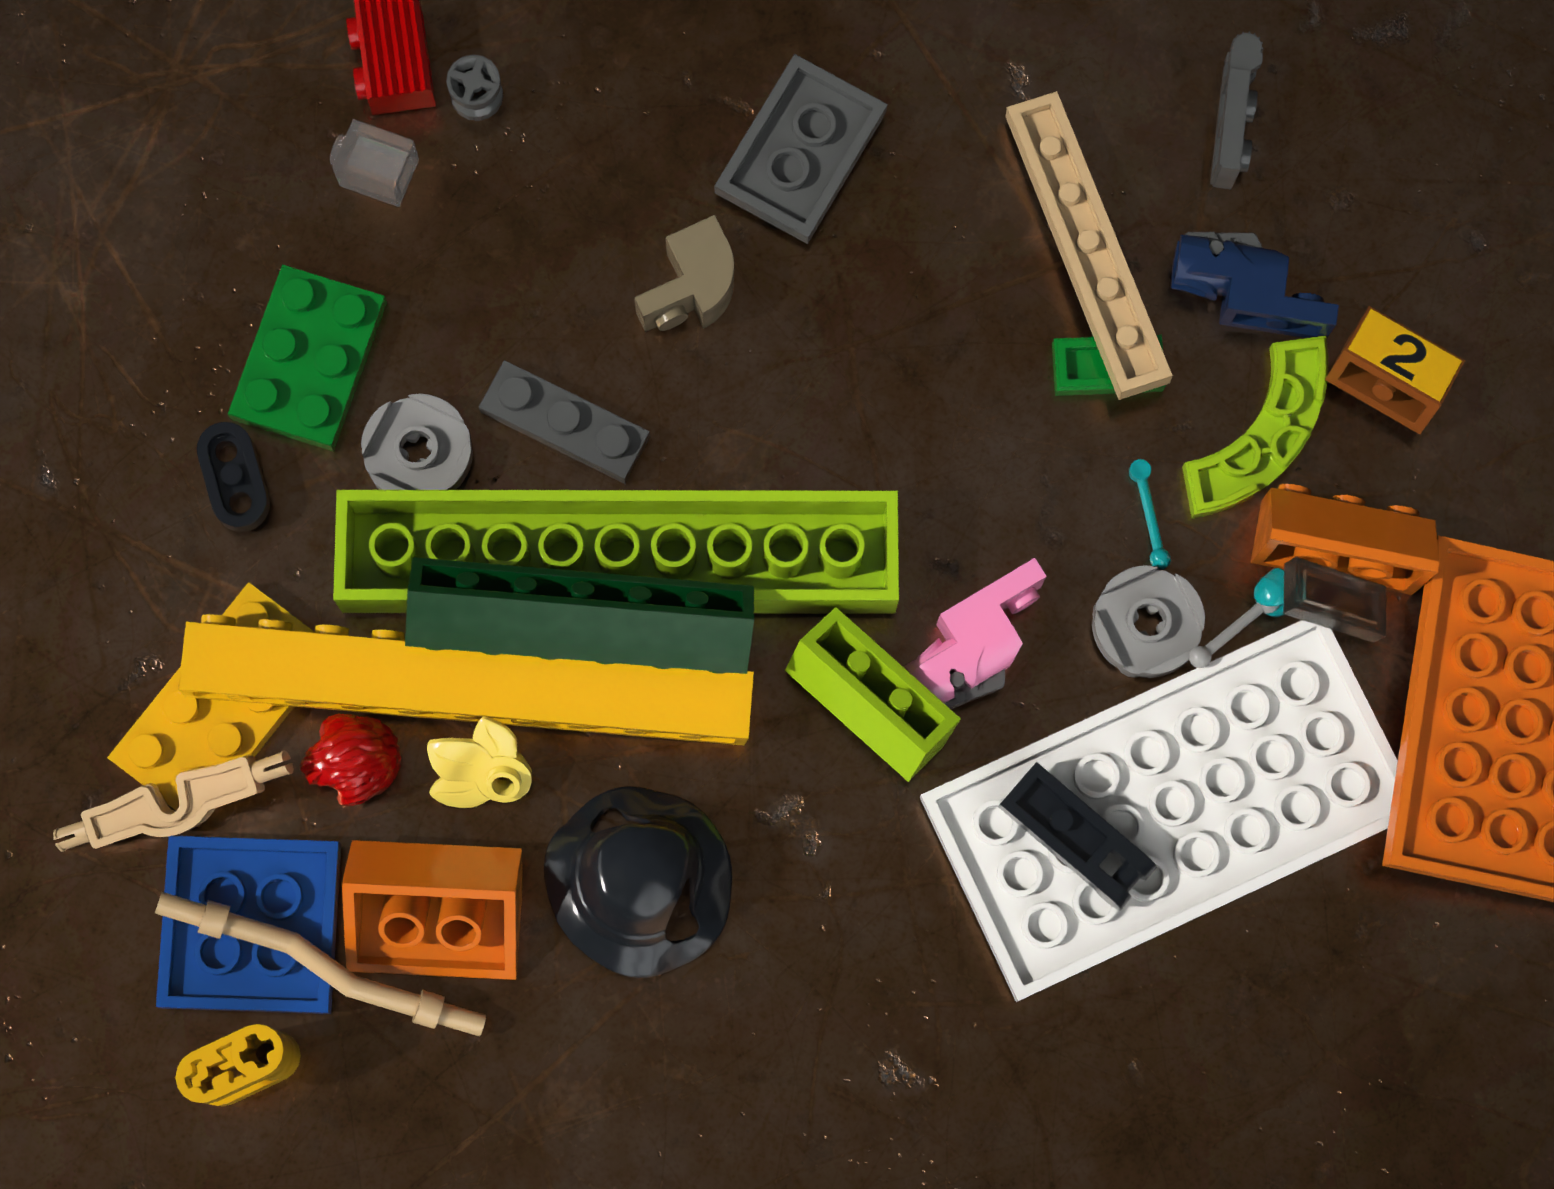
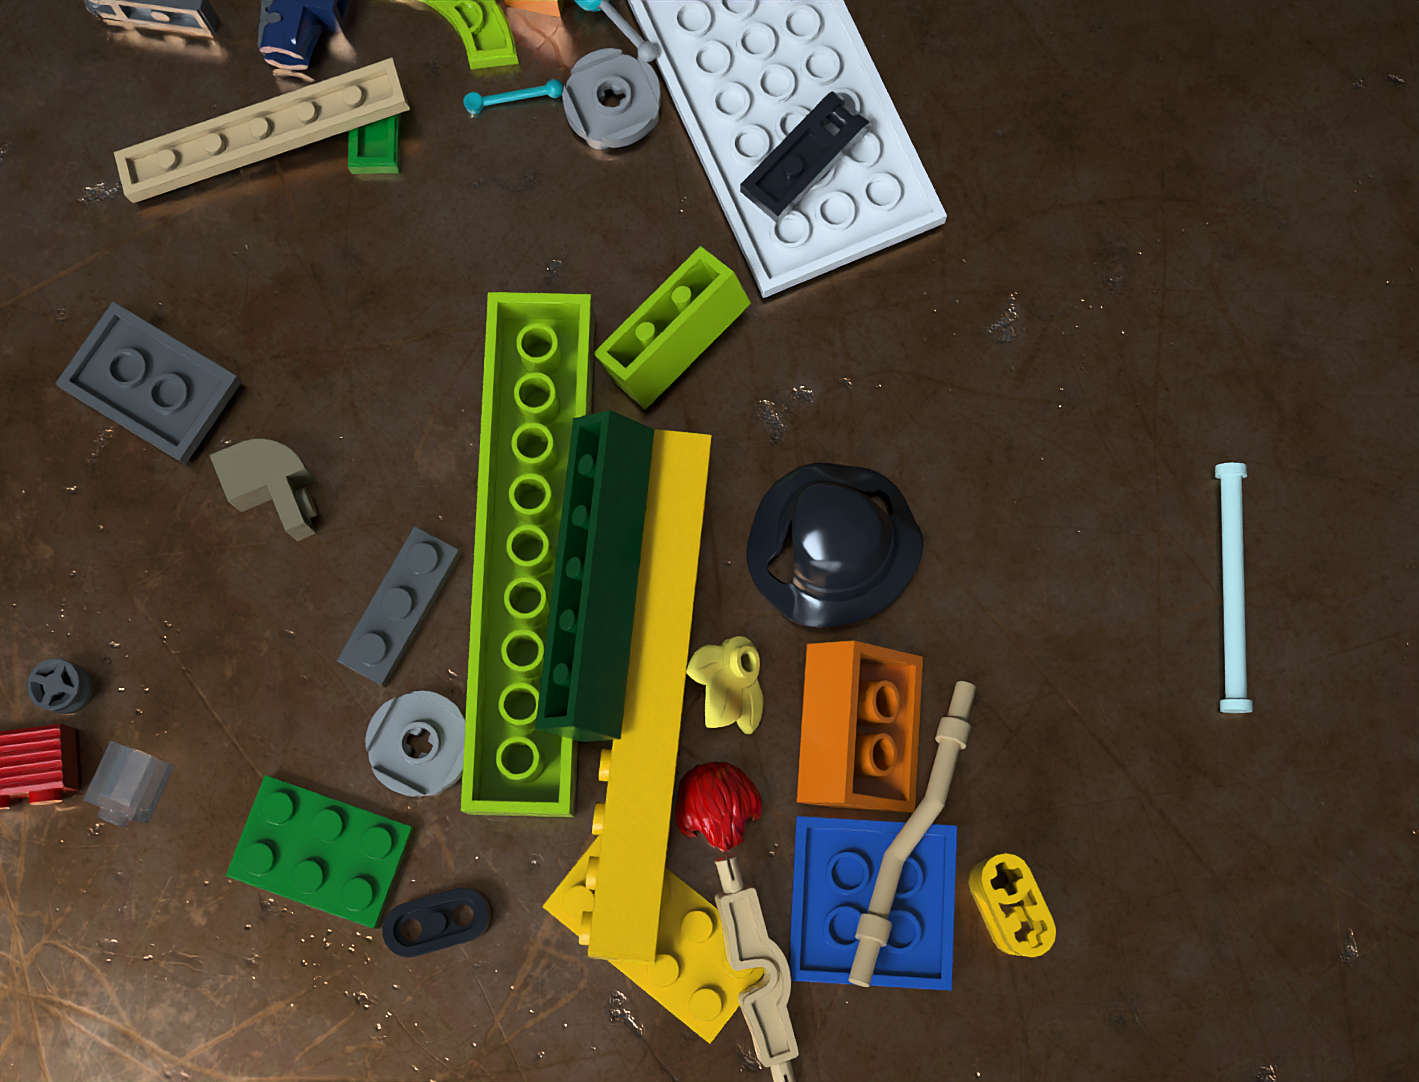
camera: 80 degrees left, 0 degrees up
bright pink plate [904,558,1047,709] -> none

